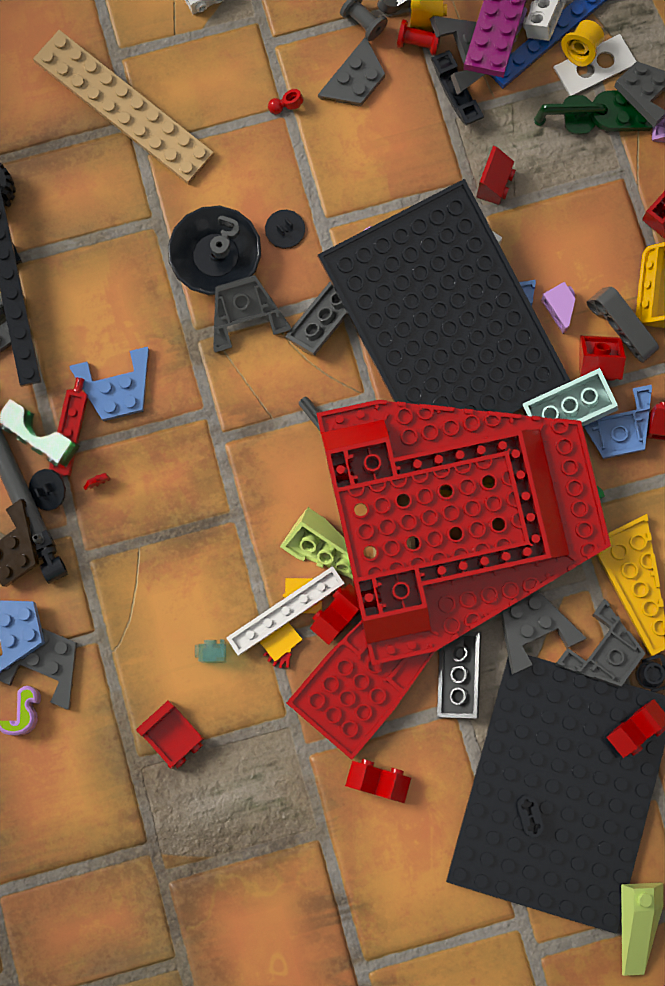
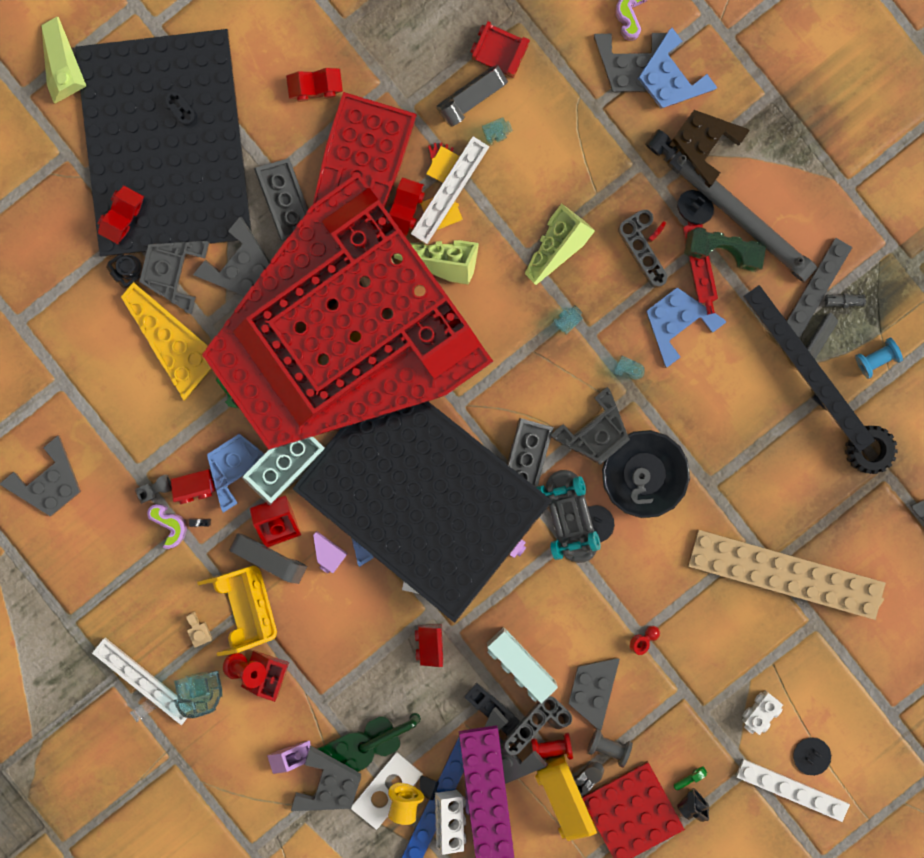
camera: 160 degrees right, 10 degrees up
dark grey axle [299,397,320,431] -> none
none -> black tile [420,775,439,800]
none -> dark grey beam [436,65,508,127]
none -> light aqua brick [487,627,558,703]
none -> dark grey beam [500,696,572,757]
none -> yellowish green wedge [525,203,595,285]
none -> dark grey piece [536,470,601,563]
none -> clear light blue brick [553,305,583,335]
none -> clear light blue leg [613,356,645,380]
none -> dark grey beam [618,210,667,287]

